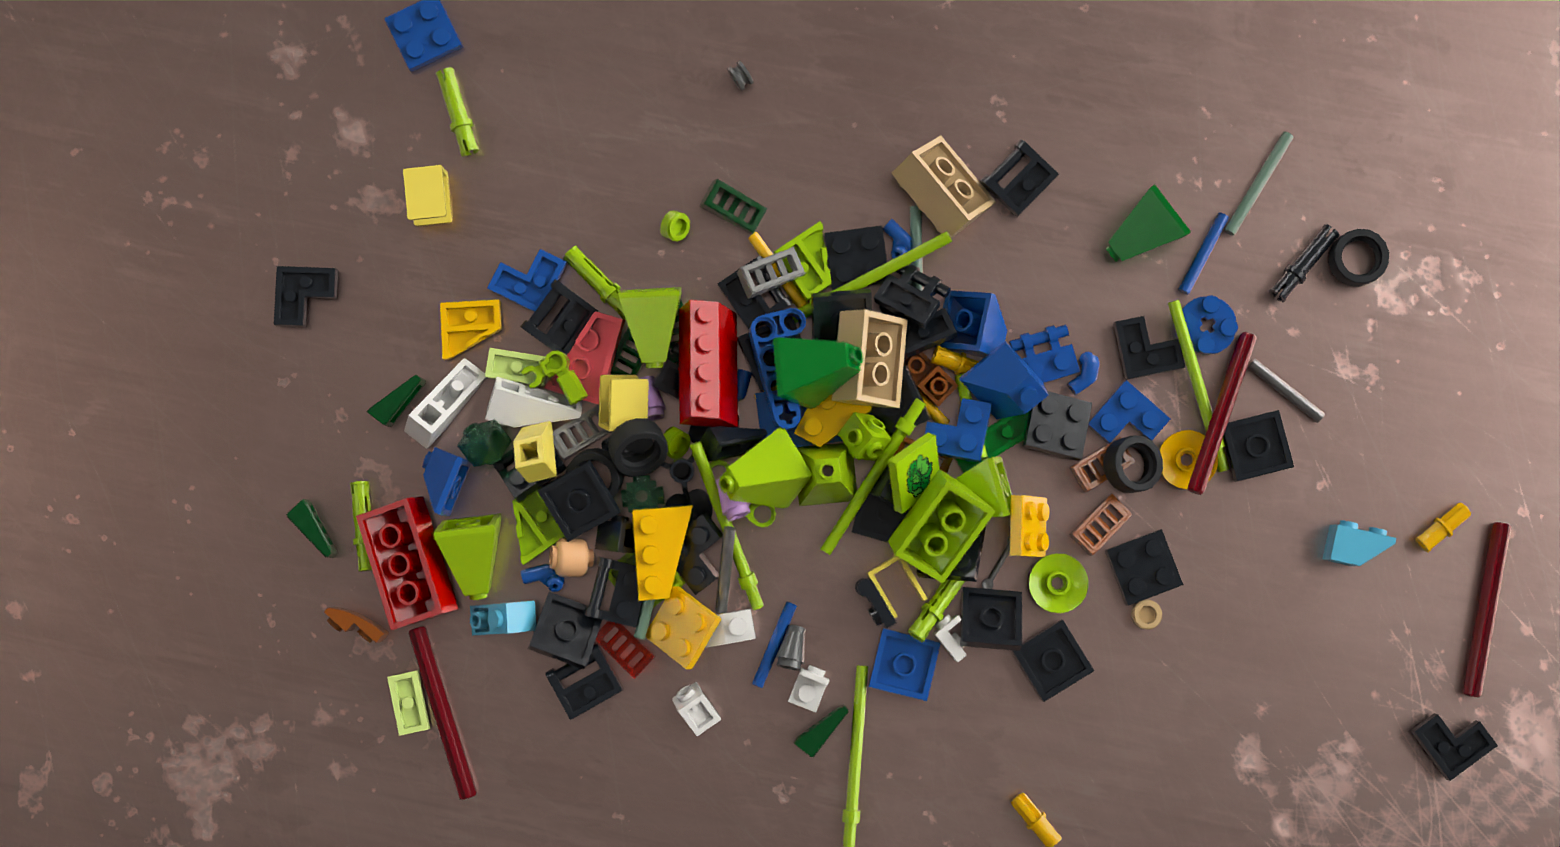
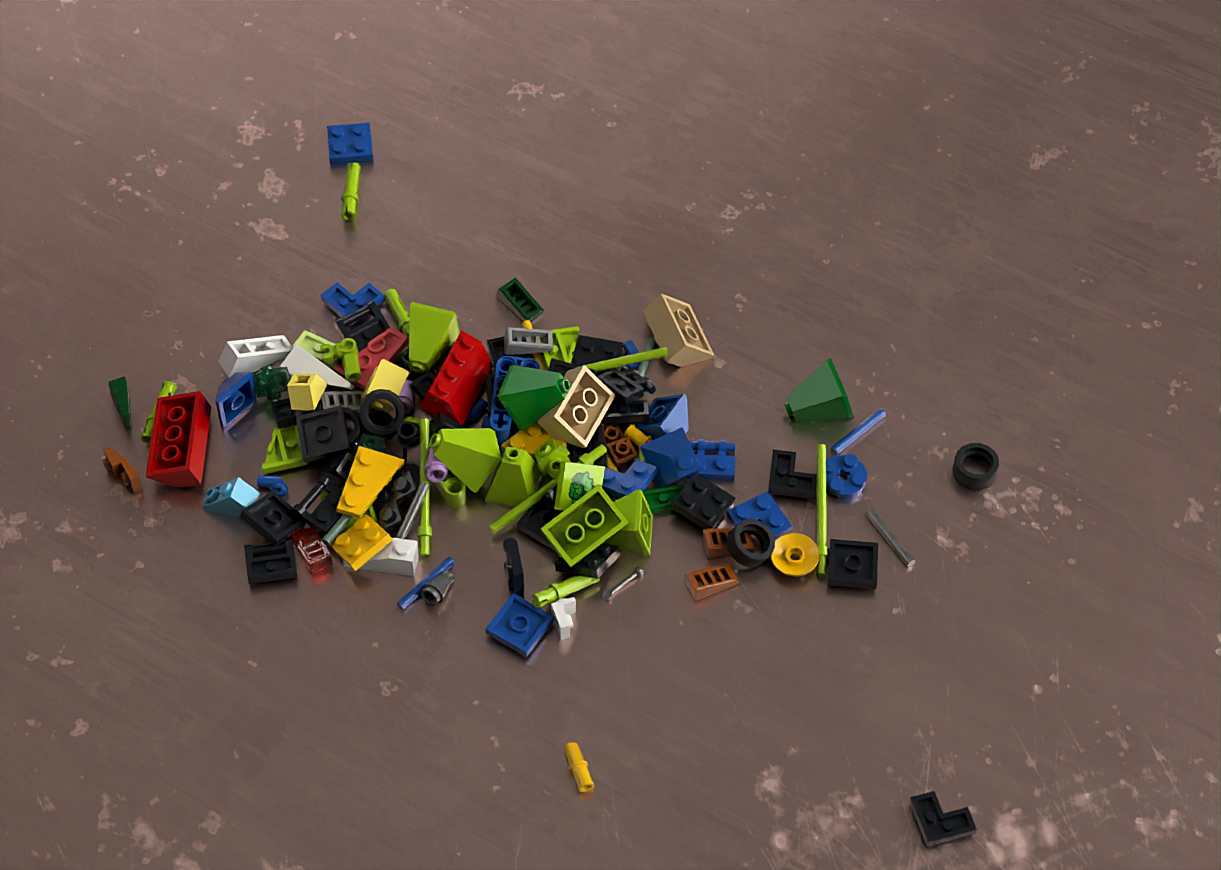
camera: 20 degrees right, 30 degrees down
black plate [274,266,338,327] -> none
dark green slope [366,375,426,427] -> none
yellowish green plate [387,670,431,736] -> none
light yellow piece [403,165,452,226] -> none
dark red axle [408,626,477,800] -> none
lime slope [434,513,502,600] -> none
yellow wing [440,299,502,360] -> none
light nougat head [549,538,594,577] -> none
lime tile [660,210,690,241] -> none
white bracket [672,682,721,736] -> none
dark grey bush [727,61,754,91] -> none
white bracket [788,665,829,713] -> none
dark green slope [793,704,849,758] -> none
lime bar [842,665,868,847] -> none
light yellow piece [866,555,928,618] -> none
black plate [960,587,1022,651] -> none
black plate [980,139,1059,217] -> none
yellow plate [1010,495,1050,557] -> none
black plate [1011,619,1094,702] -> none
lime dish [1029,553,1088,613] -> none
blue arm [1067,352,1100,395] -> none
black plate [1105,529,1183,606] -> none
tan tile [1131,600,1162,630] -> none
dark red axle [1187,332,1257,495] -> none
sand green bar [1224,131,1294,236] -> none
black pin [1269,224,1340,302] -> none
medium azure slope [1322,520,1396,566] -> none
yellow axle [1415,502,1471,553] -> none
dark red axle [1463,522,1511,698] -> none

